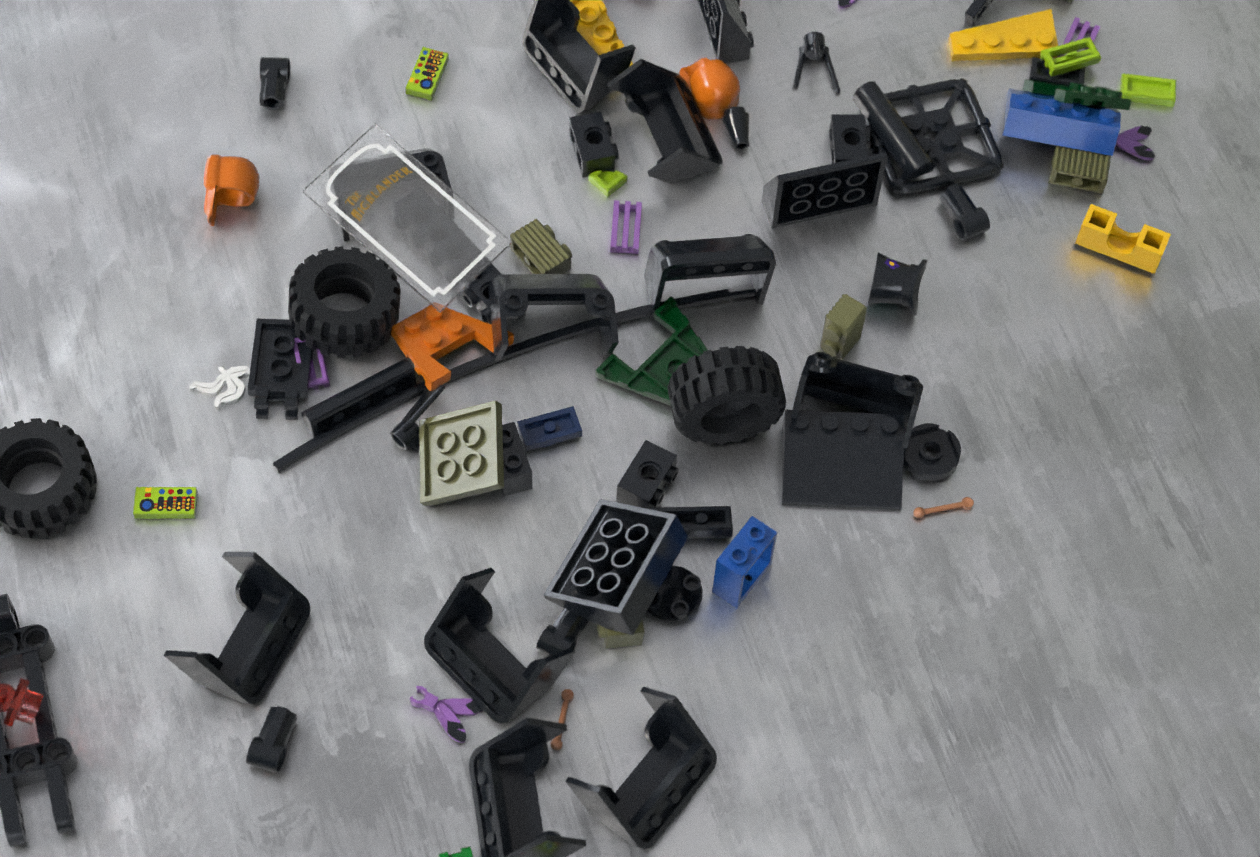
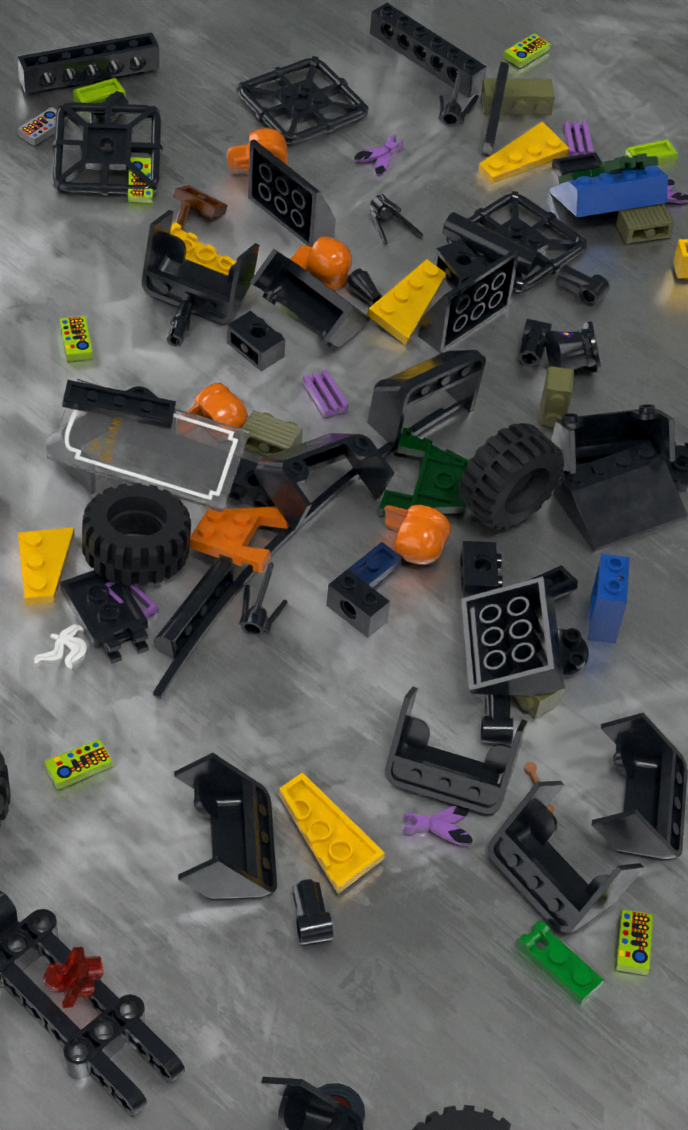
camera: 30 degrees left, 10 degrees down
plate [419,400,504,507] -> none
lime tile [588,170,628,197] -> none
lime tile [1040,37,1101,77] -> none
none -> yellow wing [18,527,75,605]
none -> black tile [62,380,176,429]
none -> black axle [167,300,193,347]
none -> orange piece [176,383,248,442]
none -> yellow wing [279,772,385,894]
none -> yellow wing [366,259,446,345]
none -> orange piece [384,505,451,565]
none -> black piece [518,318,552,367]

